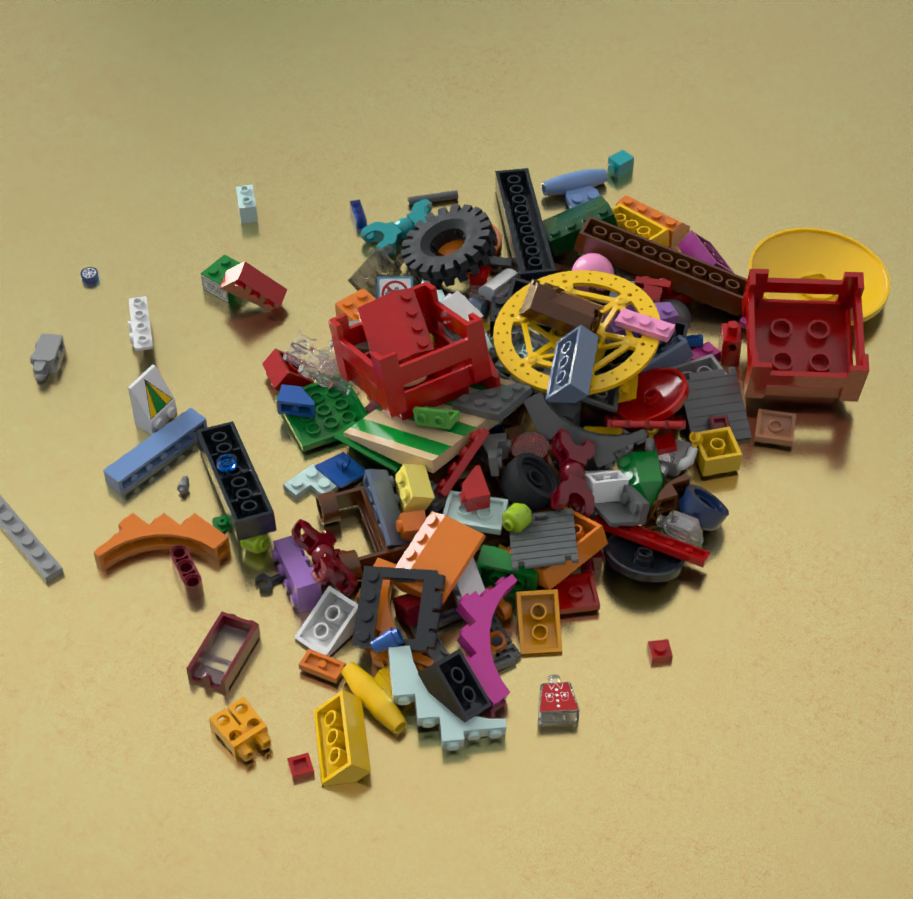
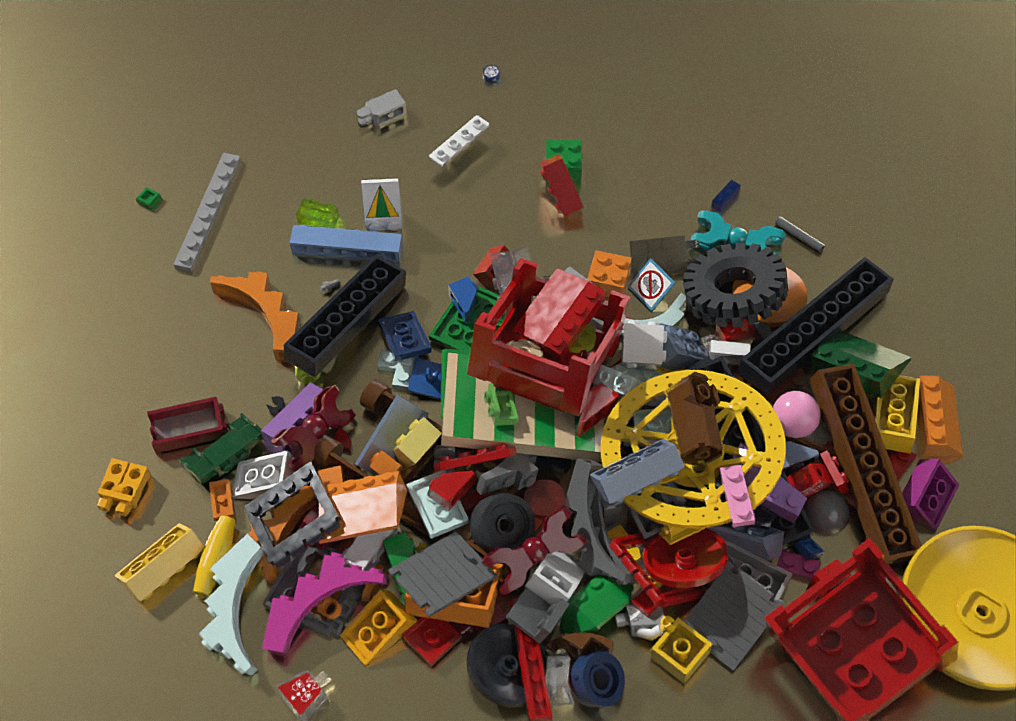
camera: 55 degrees right, 10 degrees up
dark red beam [170,545,204,600] -> none
clear blue tile [216,454,237,472] -> none
light aqua brick [236,185,258,224] -> none
red tile [287,753,315,781] -> none
blue cone [370,627,404,653] -> none
black slope [418,649,492,723] -> none
dark grey plate [452,383,533,422] -> none
lime head [502,503,532,533] -> none
medium blue plate [541,169,608,209] -> none
teal brick [607,150,634,178] -> none
dark red tile [708,415,731,430] -> none
nougat plate [754,409,796,447] -> none
none -> dark green bracket [179,413,263,485]
none -> clear neon green brick [296,198,339,229]
none -> dark blue plate [378,311,432,362]

